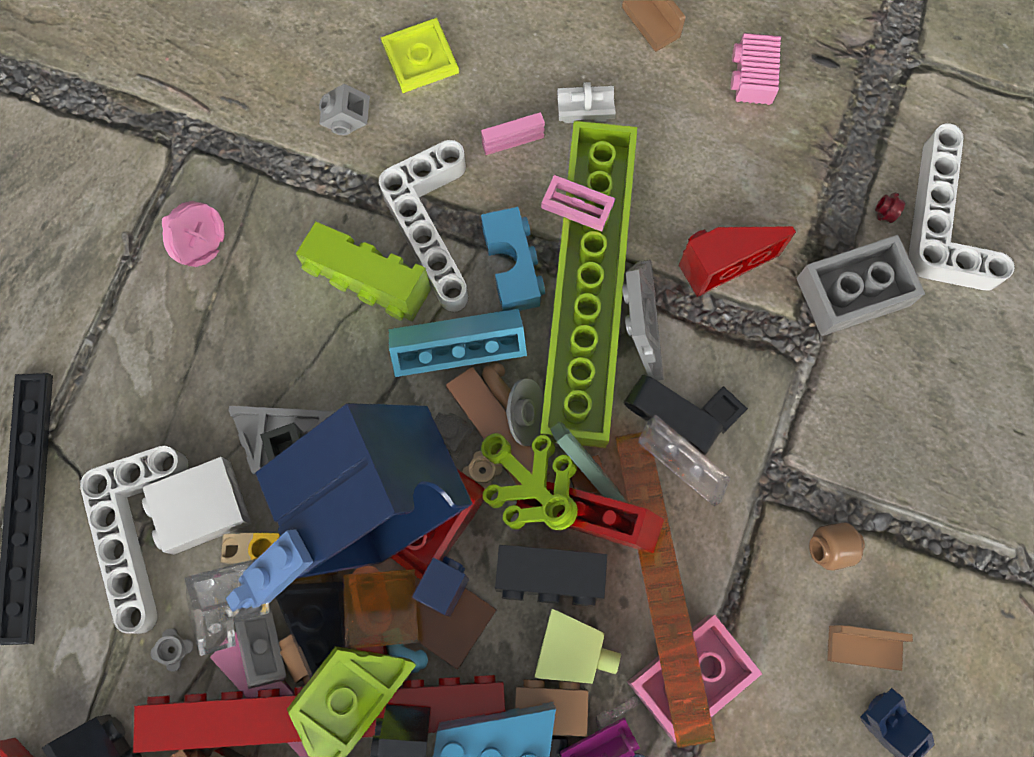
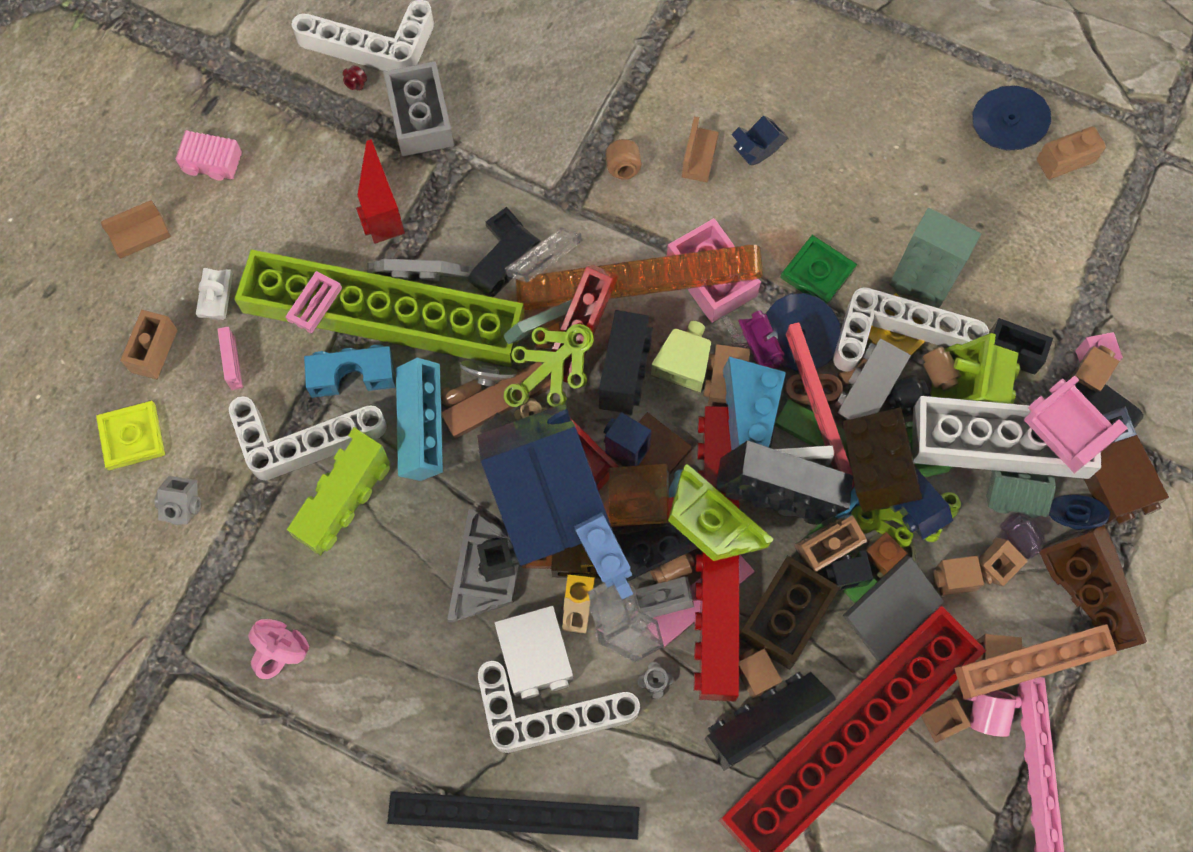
camera: 85 degrees left, 5 degrees down
none -> medium nougat brick [120,309,178,380]

